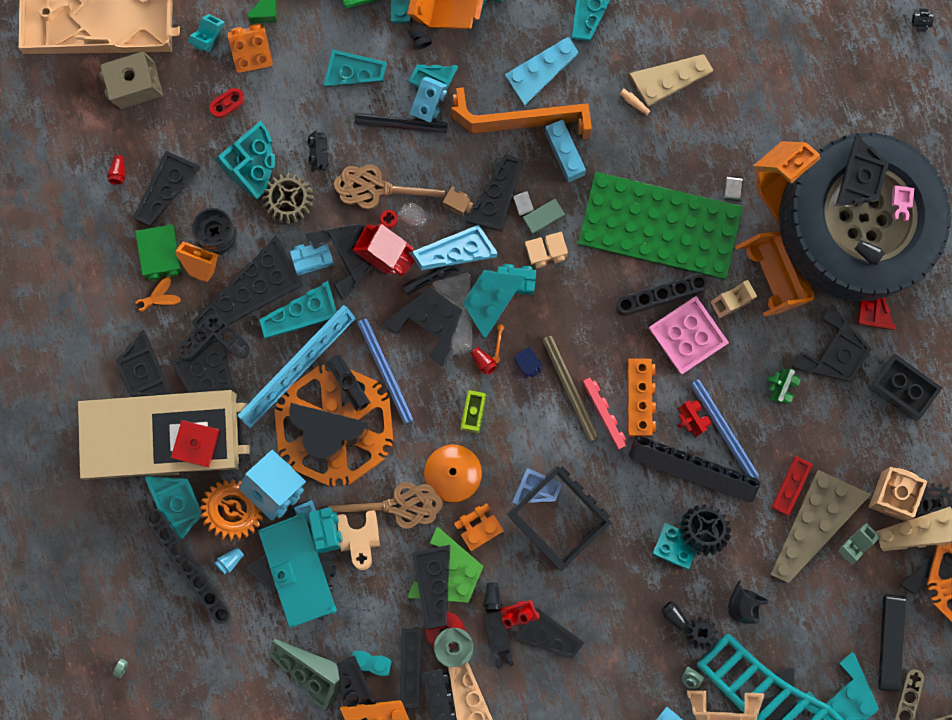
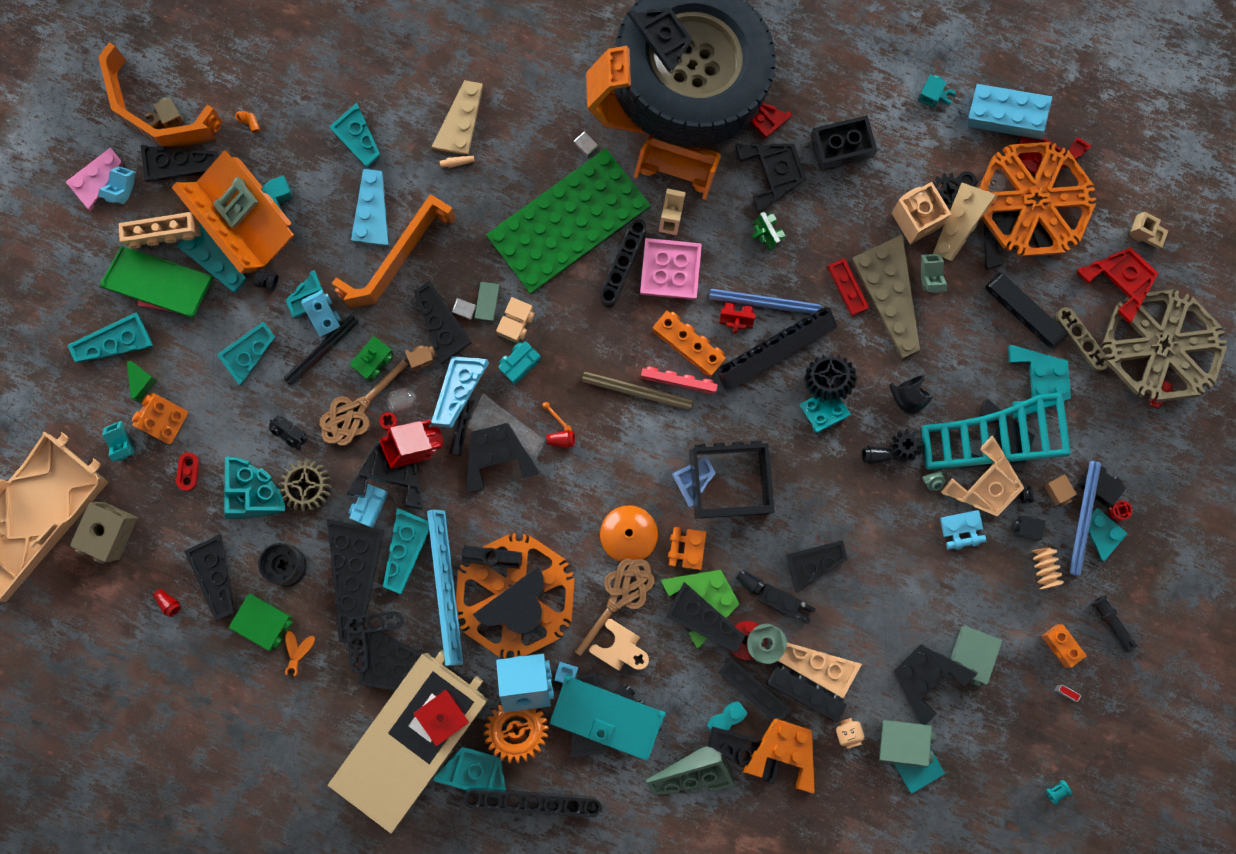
camera: 50 degrees left, 0 degrees up
black wing [116,330,172,397] -> none
orange slope [175,241,218,282] -> none
medium azure cone [214,547,244,575] -> none
teal brick [308,507,343,553] -> none
medium blue axle [358,319,413,424] -> none
lime brick [461,390,486,434] -> none
teal wing [463,270,526,338] -> none
red hips [500,600,540,629] -> none
clear blue brick [513,347,543,379] -> none
medium azure brick [545,119,586,183] -> none
black cone [854,240,885,266] -> none
bright pink plate [891,186,914,221] -> none
none -> green brick [349,336,394,382]

